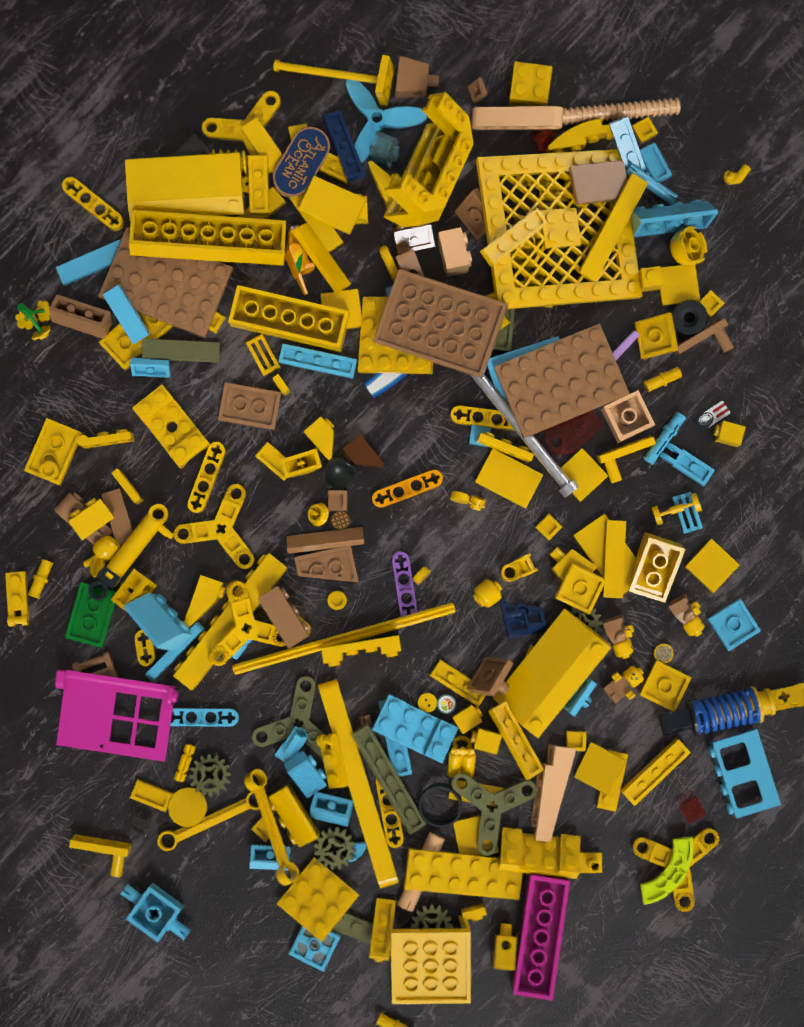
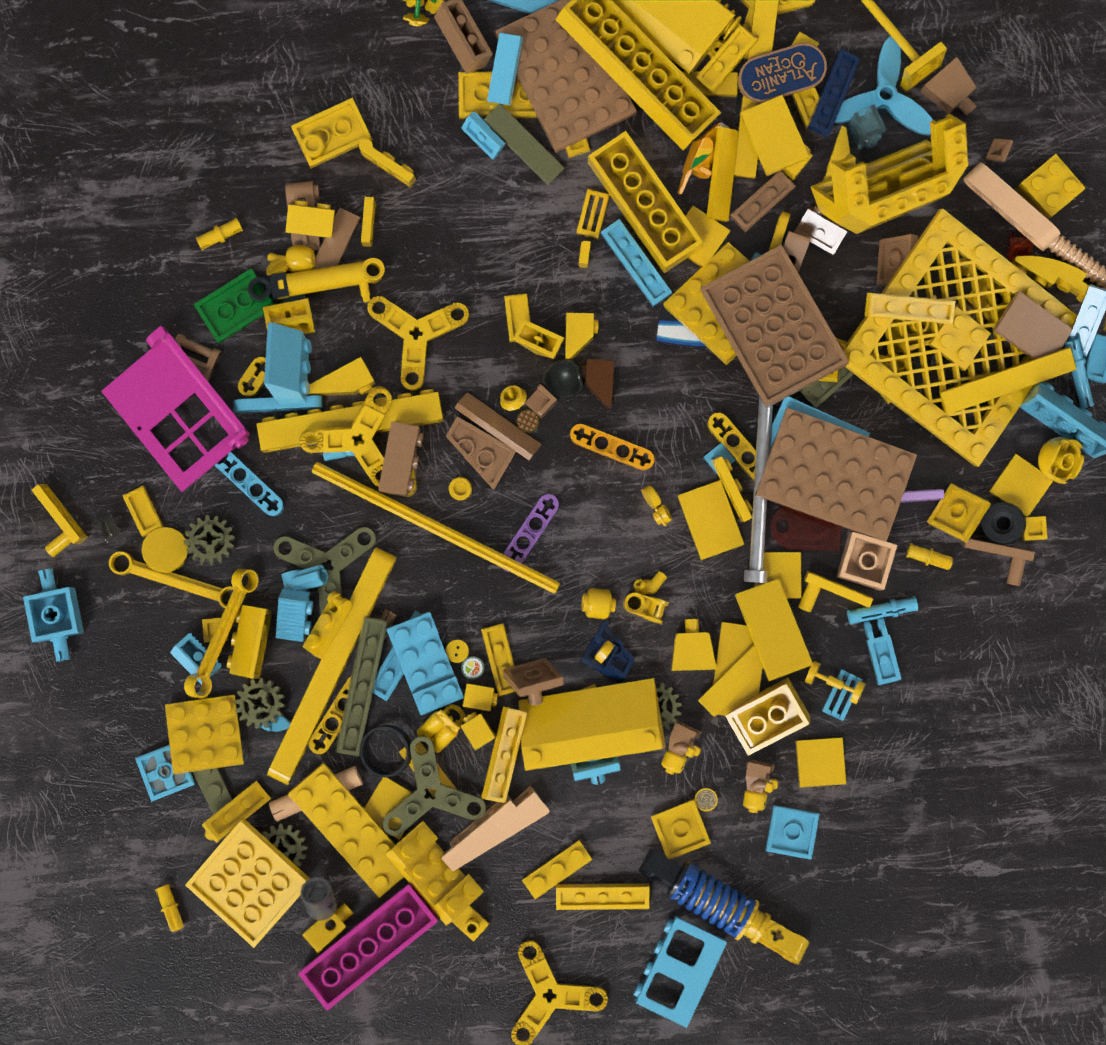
camera: 40 degrees right, 0 degrees up
yellow plate [5,571,29,627] -> none
yellow piece [132,385,210,469] -> none
yellow axle [174,744,195,782] -> none
yellow beam [188,442,226,513] -> none
medium nougat plate [218,383,282,430] -> none
medium azure brick [310,792,353,827] -> none
yellow piece [321,635,401,667] -> none
yellow tile [413,566,431,585] -> none
light nougat brick [438,227,472,278] -> none
yellow bracket [459,903,487,928] -> none
yellow tile [535,514,562,541] -> none
yellow tile [554,563,606,615] -> none
yellow tile [566,731,586,751] -> none
yellow tile [574,742,627,795] -> none
piece [601,666,644,704] -> none
yellow brick [639,266,663,292] -> none
neon yellow tile [640,836,693,905] -> none
clear red plate [679,797,706,824] -> none
sticker [693,401,730,432] -> none
yellow brick [714,421,746,447] -> none
none -> flat silver wheel [300,877,337,921]
none -> yellow tile [594,640,615,663]
none -> yellow arm [634,571,668,595]
none -> medium nougat tile [730,170,796,233]
none -> yellow tile [735,579,813,681]

